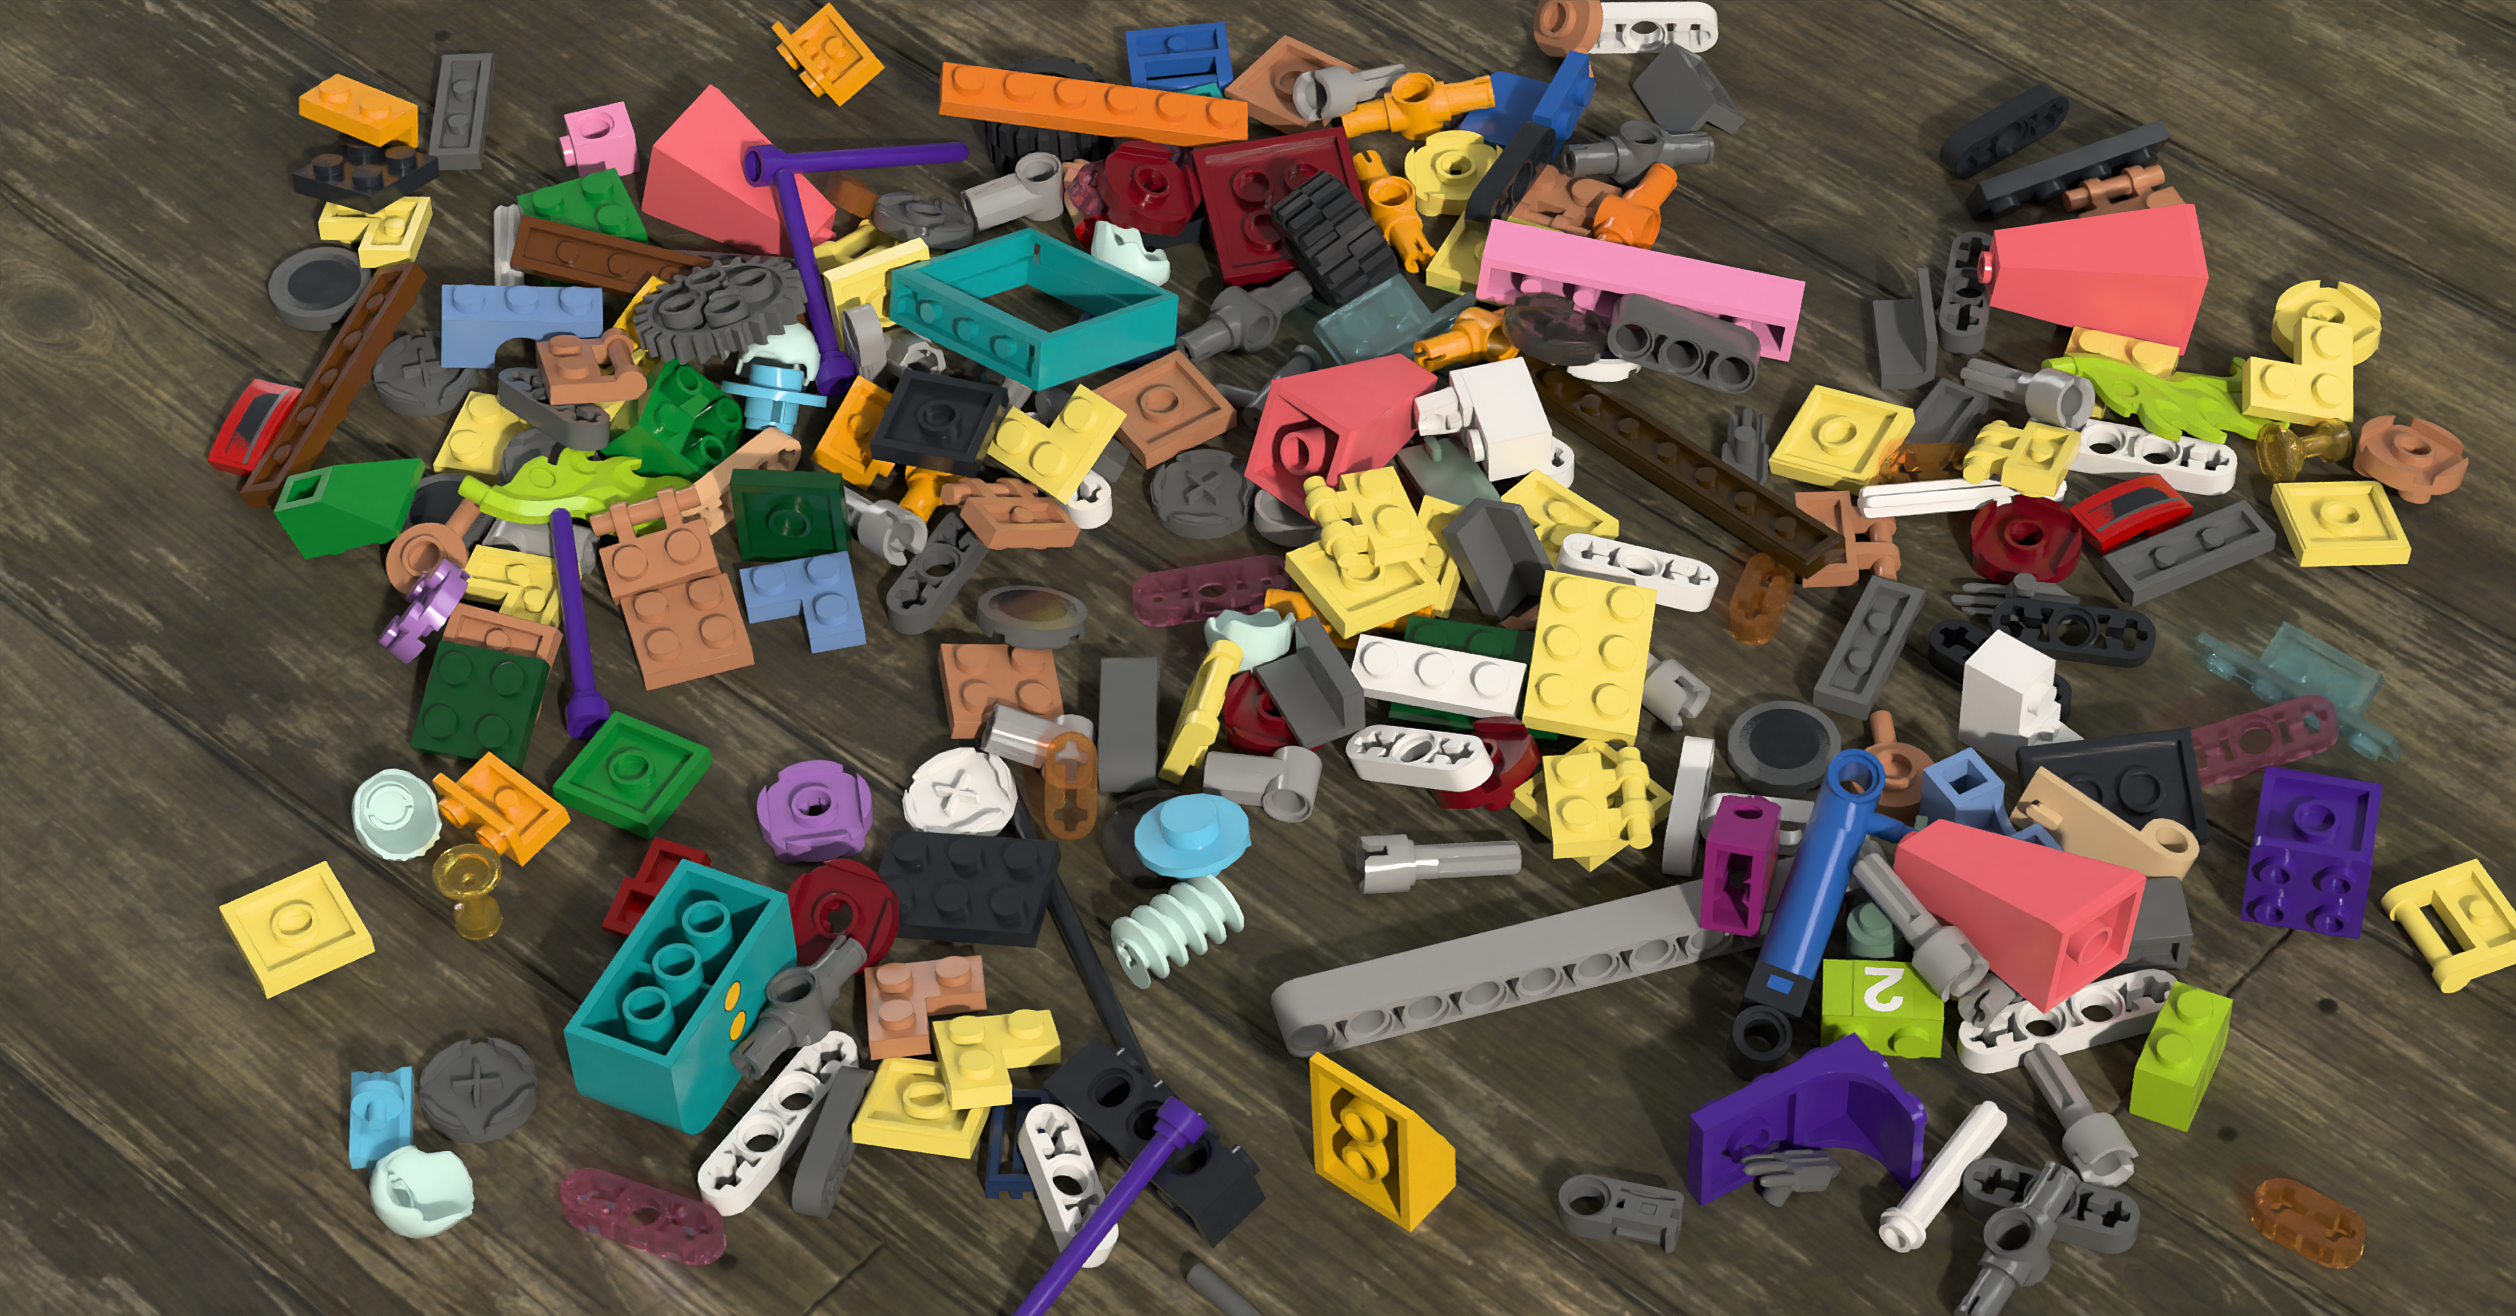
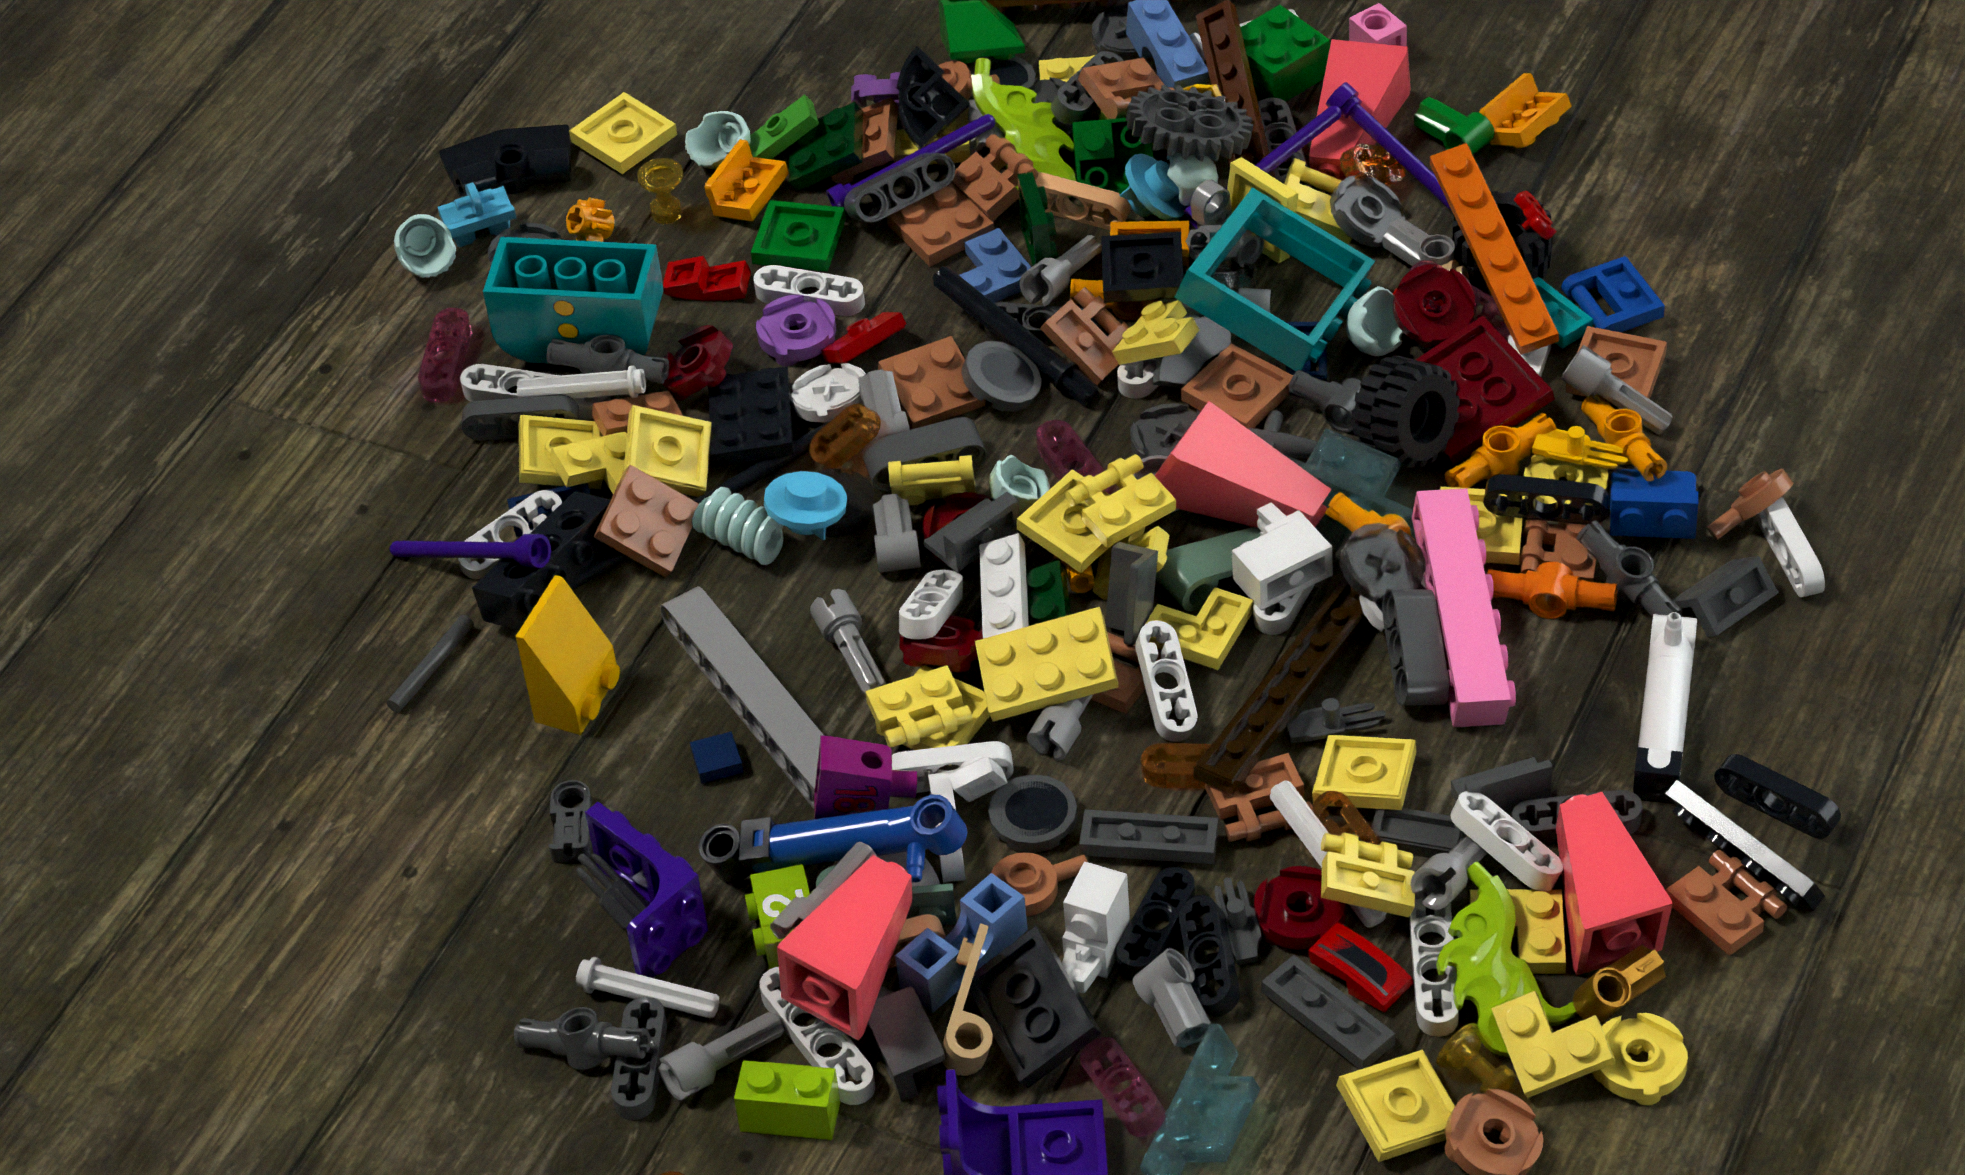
camera: 75 degrees right, 0 degrees up
none -> black panel [439,124,572,198]
none -> white axle [517,365,646,399]
none -> light orange gear [566,197,615,242]
none -> nougat plate [594,464,699,578]
none -> light yellow plate [624,405,712,497]
none -> dark blue tile [689,731,743,784]
none -> bright green plate [749,95,819,159]
none -> white beam [754,265,865,316]
none -> red plate [821,312,907,363]
none -> dark grey beam [844,153,956,222]
none -> black brick [896,46,970,150]
none -> black axle [932,266,1099,406]
none -> white plate [948,756,1008,802]
none -> light grey piece [1133,948,1211,1048]
none -> green piece [1414,97,1495,155]
none -> white beam [1450,791,1563,891]
none -> red piece [1514,191,1557,240]
none -> yellow piece [1532,426,1628,469]
none -> pearl gold piece [1573,944,1666,1022]
none -> white piece [1633,612,1697,804]

